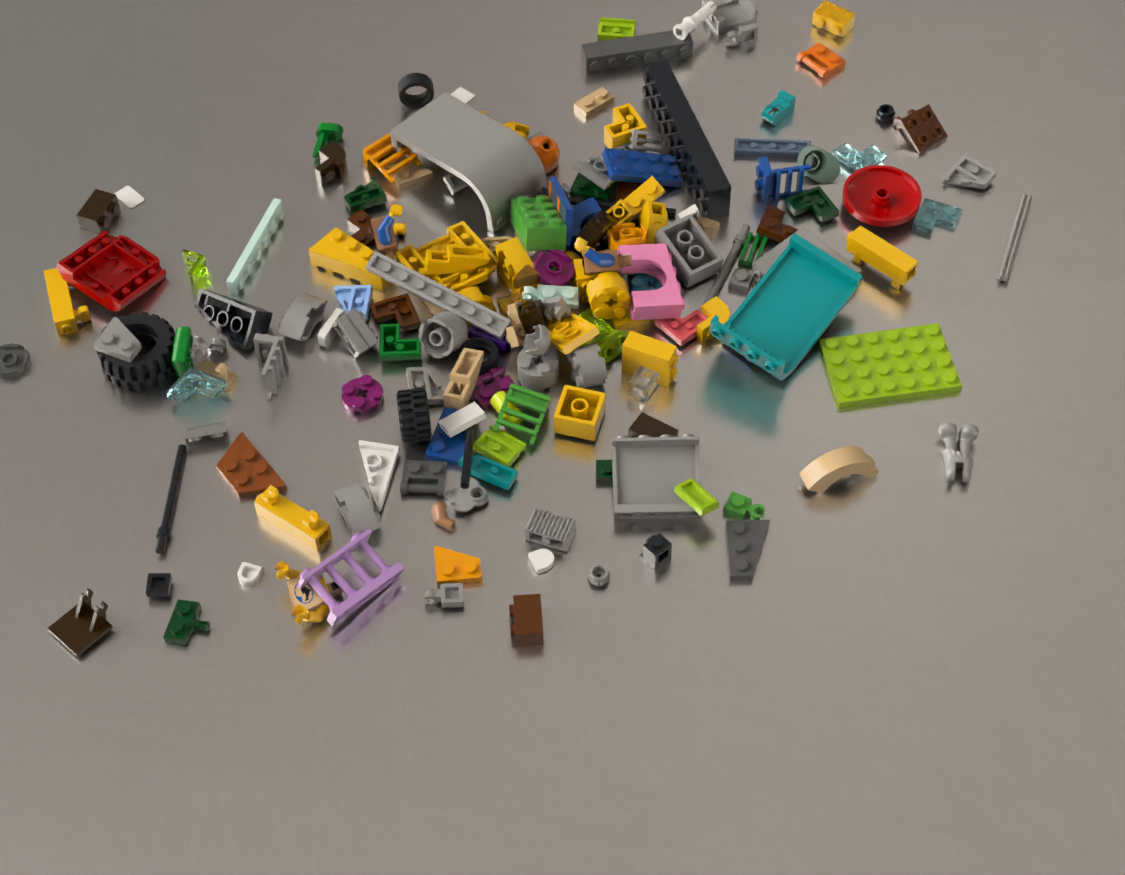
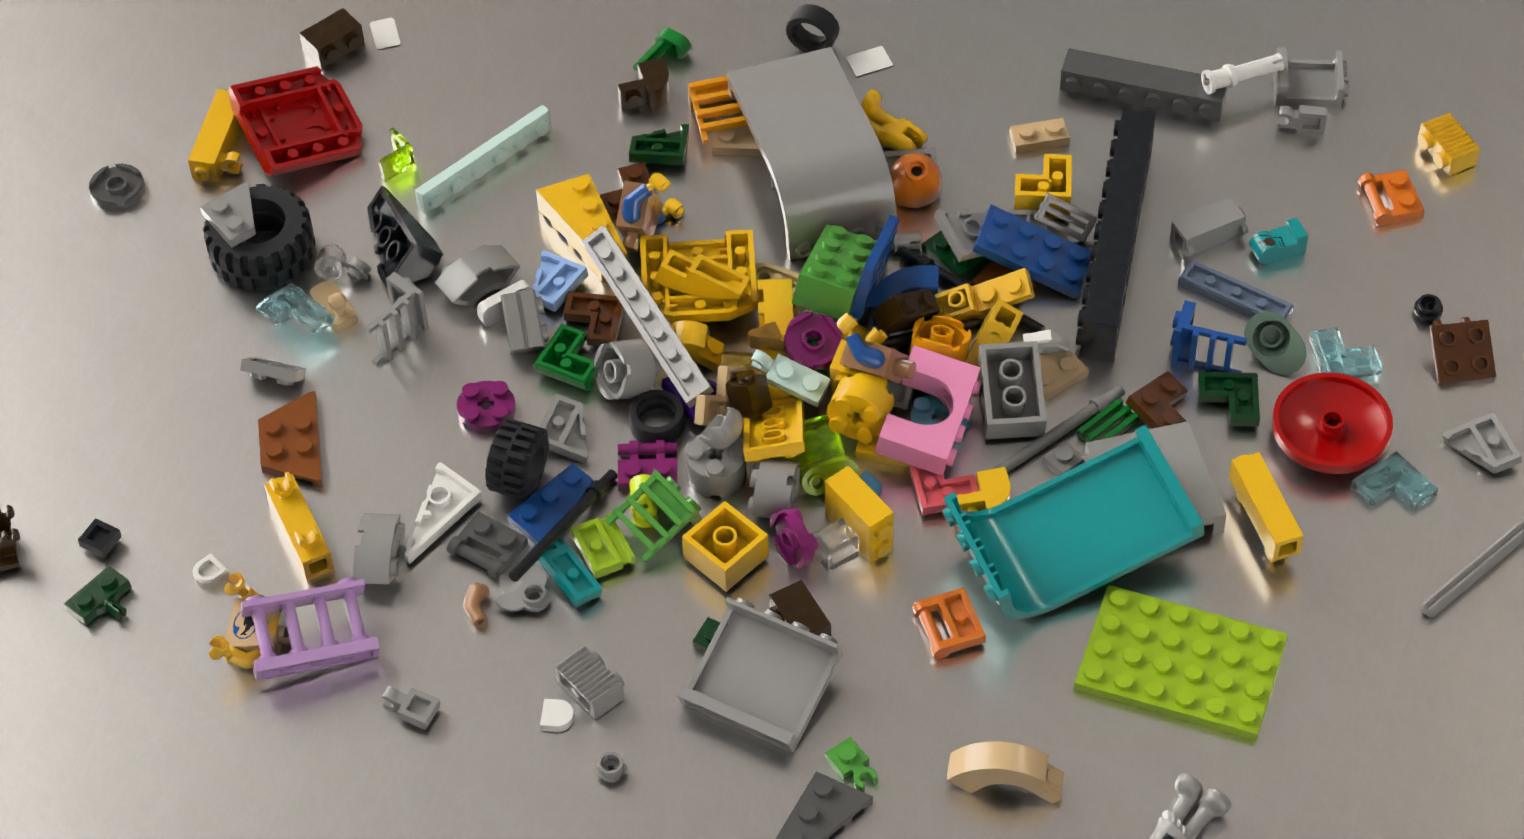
camera: 30 degrees right, 0 degrees up
black bar [155,444,187,554] -> none
green brick [171,327,194,385] -> none
light orange wing [434,546,482,587] -> none
white tile [438,402,487,438] -> none
tan slope [443,348,484,410] -> none
reddish brown brick [509,594,544,646] -> none
light grey tile [542,296,571,321] -> none
lime plate [597,17,636,41] -> none
black brick [640,533,672,571] -> none
lime tile [674,478,719,516] -> none
none -> magenta plate [770,508,819,570]
none -> orange plate [912,587,986,659]
none -> light grey brick [1170,198,1248,259]

